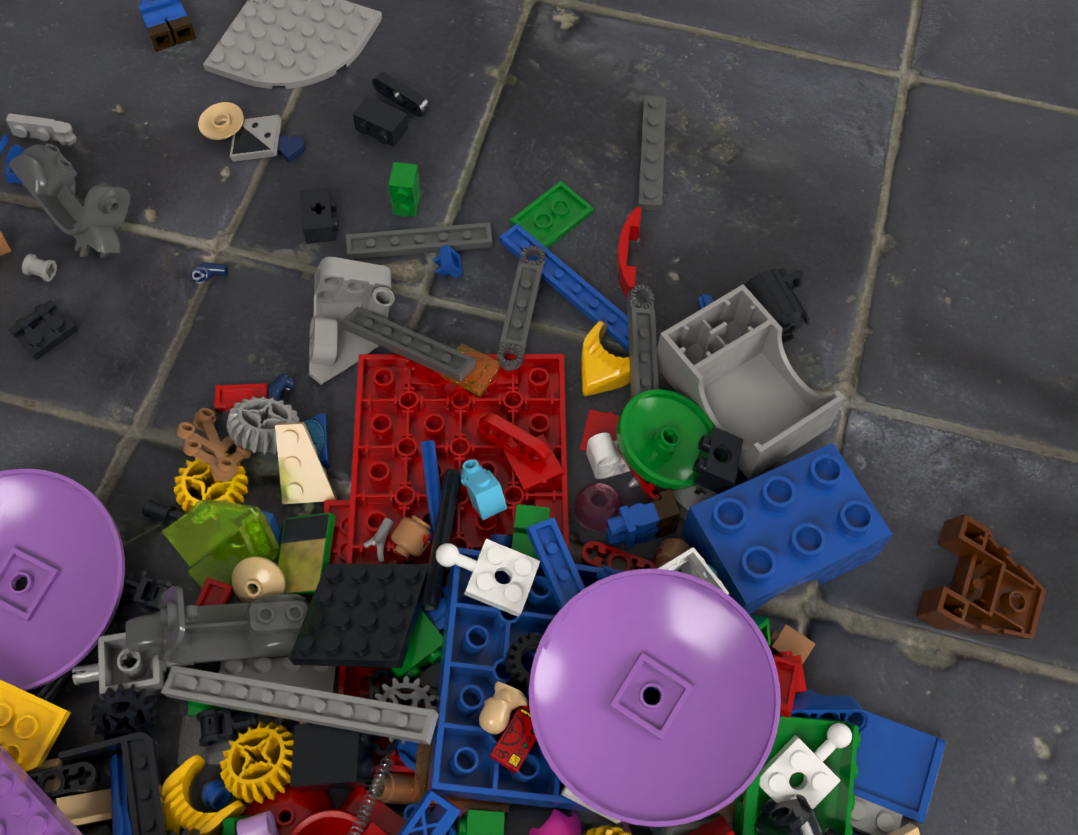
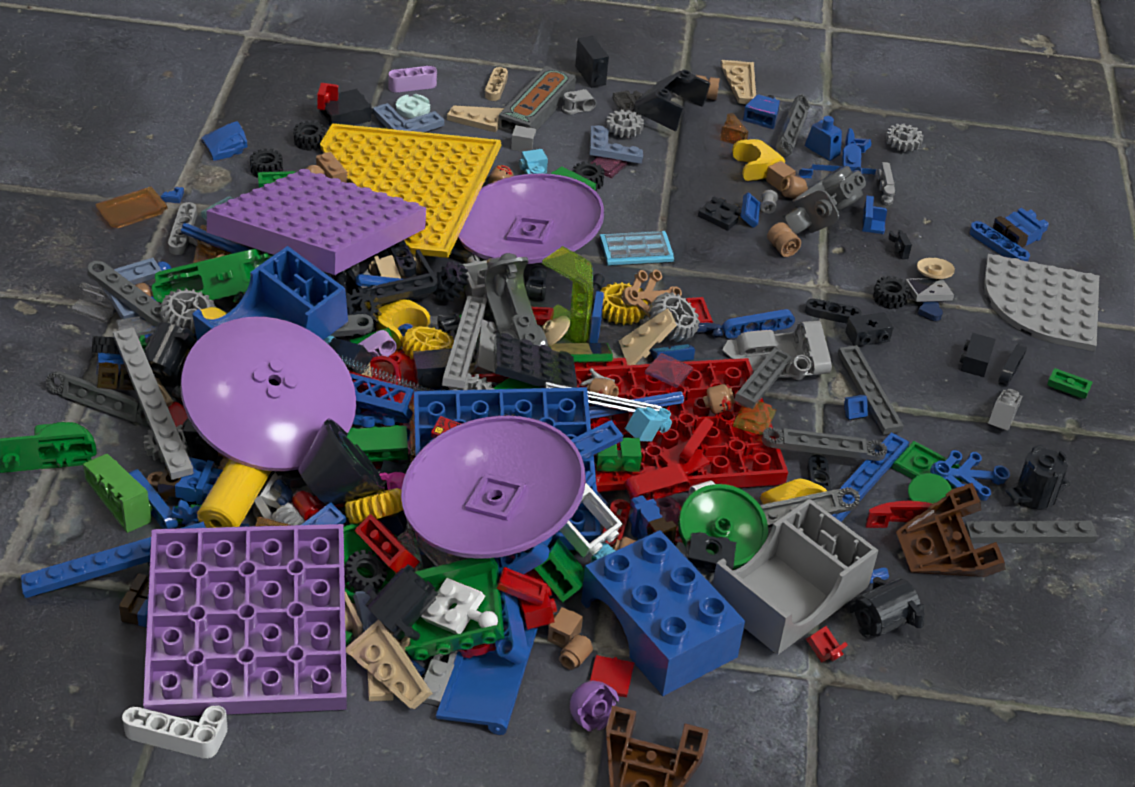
camera: 80 degrees right, 20 degrees down
dark blue arm [191,262,228,283] -> none
green piece [388,162,421,217] -> none
white plate [436,539,540,617] -> none
tan animal [479,681,528,734] -> none
none -> medium nougat brick [559,635,593,670]
none -> medium lavender cylinder [570,681,619,732]
none -> red piece [590,655,634,698]
none -> clear piece [599,231,674,265]
none -> red beam [624,464,691,501]
none -> clear pink piece [645,353,693,388]
none -> medium nougat head [703,384,735,414]
none -> blue beam [722,309,795,338]
none -> blue tile [741,193,761,228]
none -> medium nougat wheel [767,223,801,257]
none -> medium nougat head [780,175,808,199]
none -> black beam [805,298,862,324]
none -> red bracket [806,626,848,663]
none -> black beam [807,455,832,491]
none -> blue panel [862,196,887,234]
none -> black tyre [873,276,910,309]
none -> black plate [888,230,912,260]
none -> reddish brown wedge [896,483,1006,577]
none -> green tile [908,473,951,503]
none -> blue plant [930,450,1010,500]
none -> blue beam [969,221,1030,261]
none -> light grey slope [988,389,1023,430]
none -> black container [1006,445,1070,510]
none -> green plate [1047,368,1093,399]

